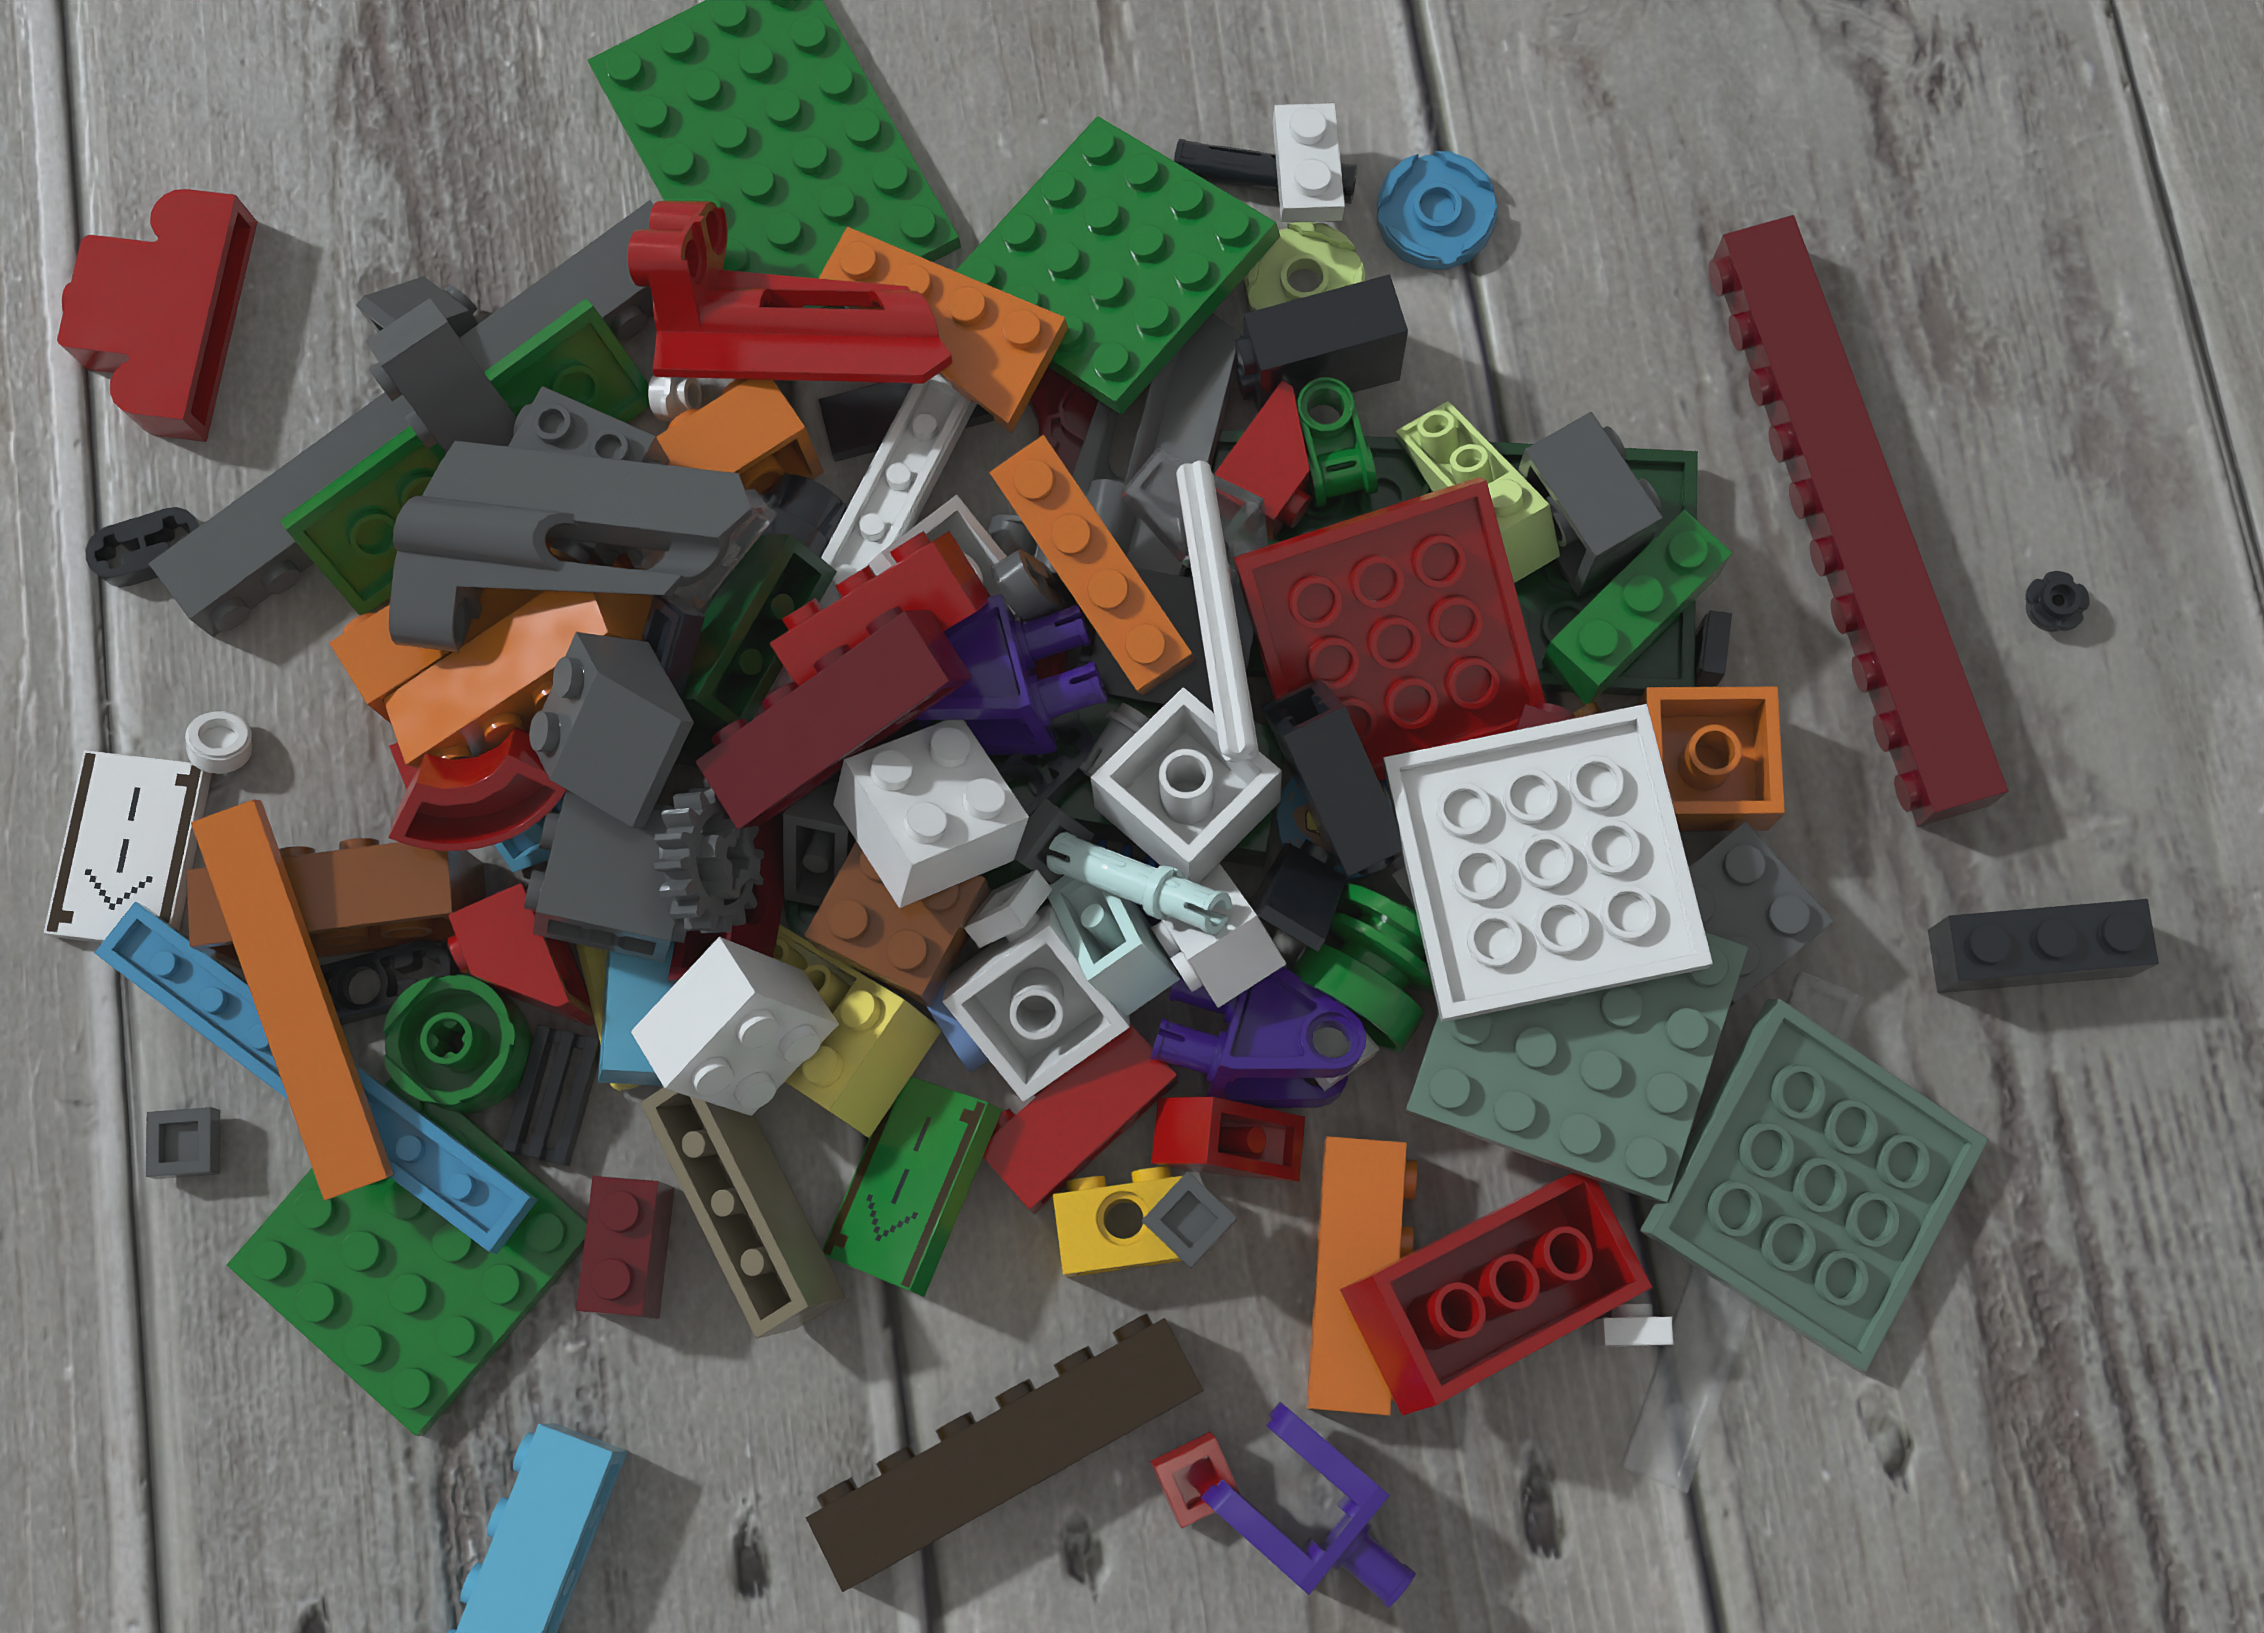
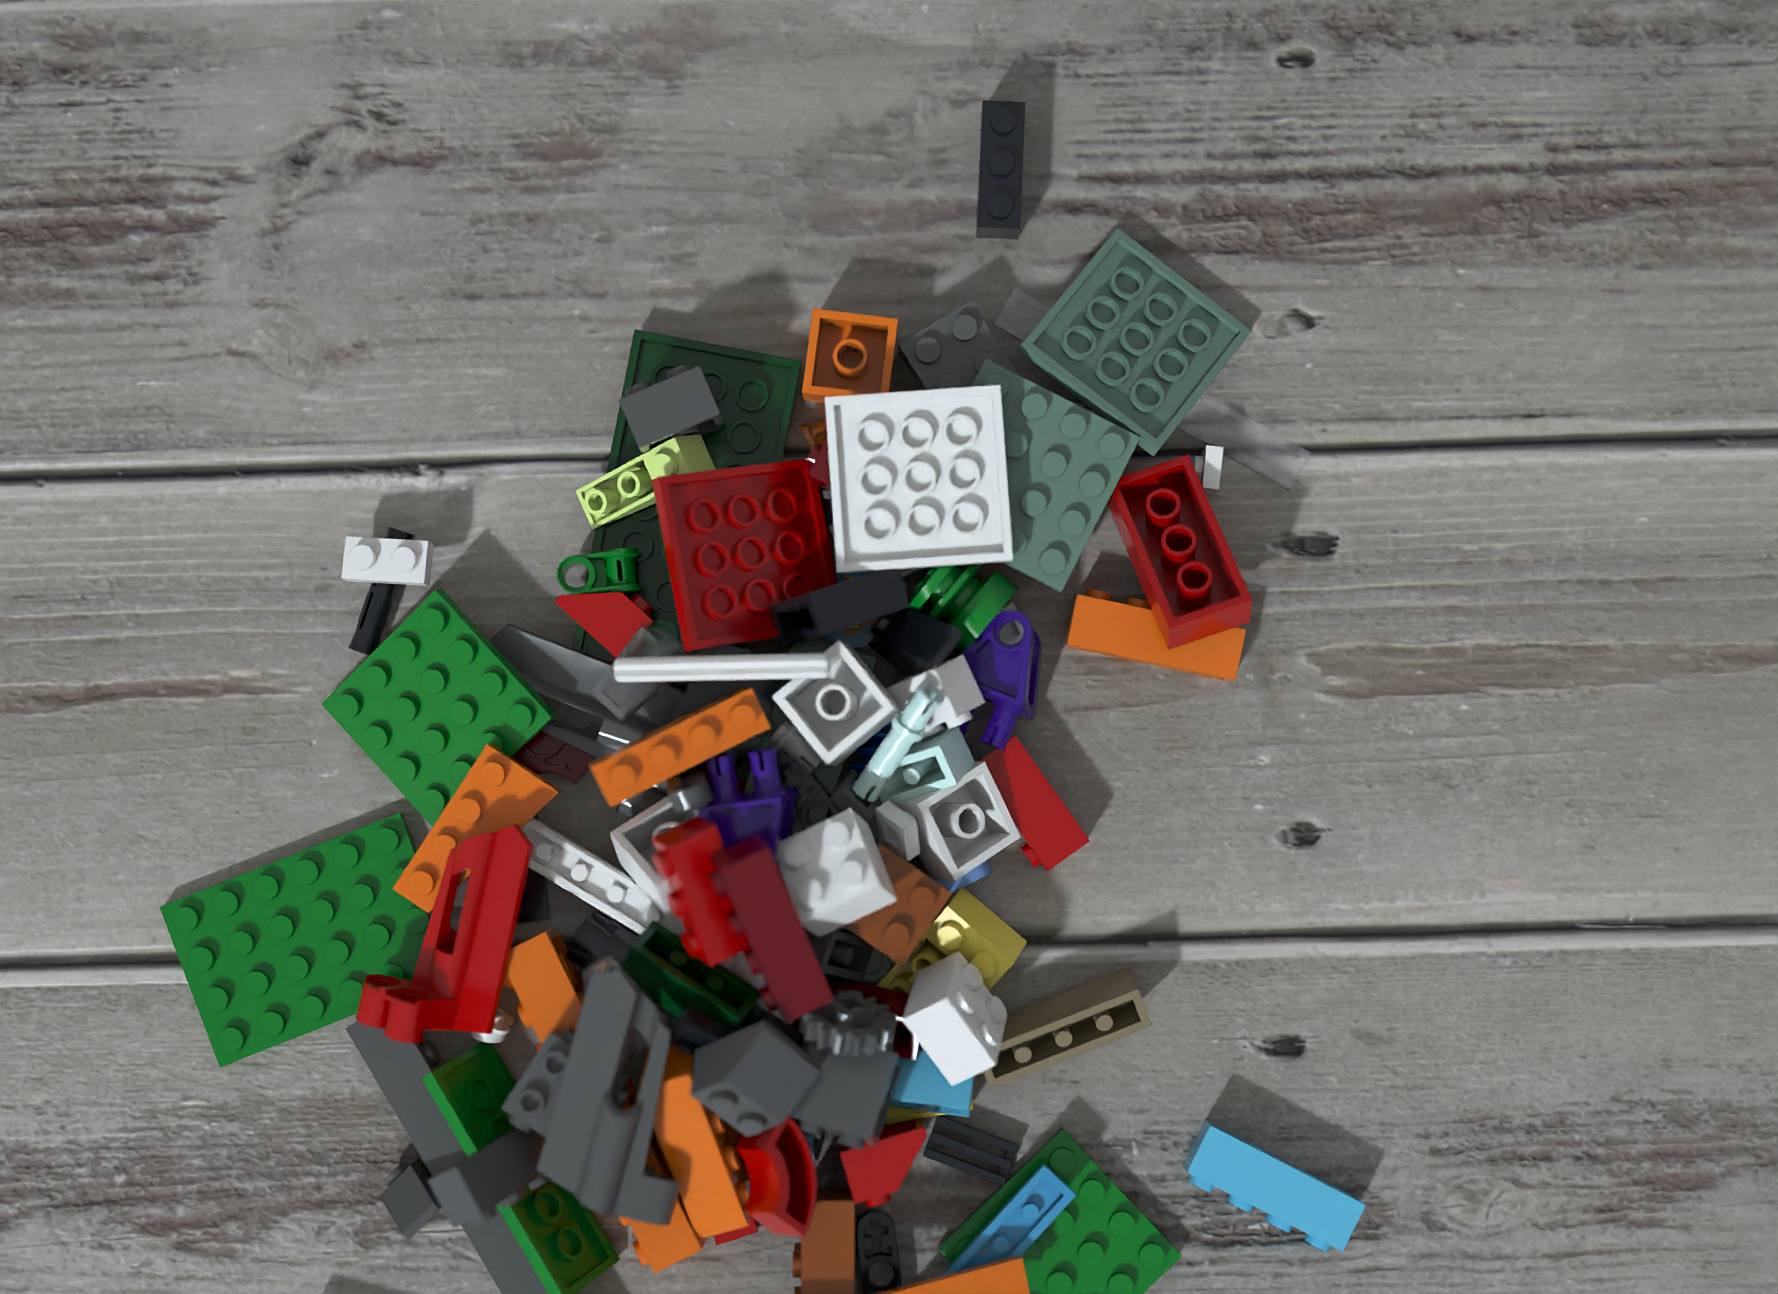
camera: 90 degrees left, 10 degrees up
green brick [383,974,534,1114] -> none
dark red brick [576,1176,675,1319] -> none
dark brown brick [805,1313,1204,1592] -> none
green tile [822,1076,1002,1297] -> none
yellow brick [1053,1167,1183,1278] -> none
dark grey plate [1141,1171,1237,1269] -> none
plate [1150,1431,1240,1528] -> none
red slope [1151,1097,1305,1182] -> none
dark purple piece [1201,1402,1416,1608] -> none
black brick [1235,274,1408,413] -> none
yellowish green tile [1244,222,1366,312] -> none
dark azure tile [1377,151,1497,270] -> none
green brick [1541,509,1732,706] -> none
black tile [1695,610,1732,687] -> none
dark red brick [1709,215,2009,827] -> none
black plate [2025,571,2090,632] -> none

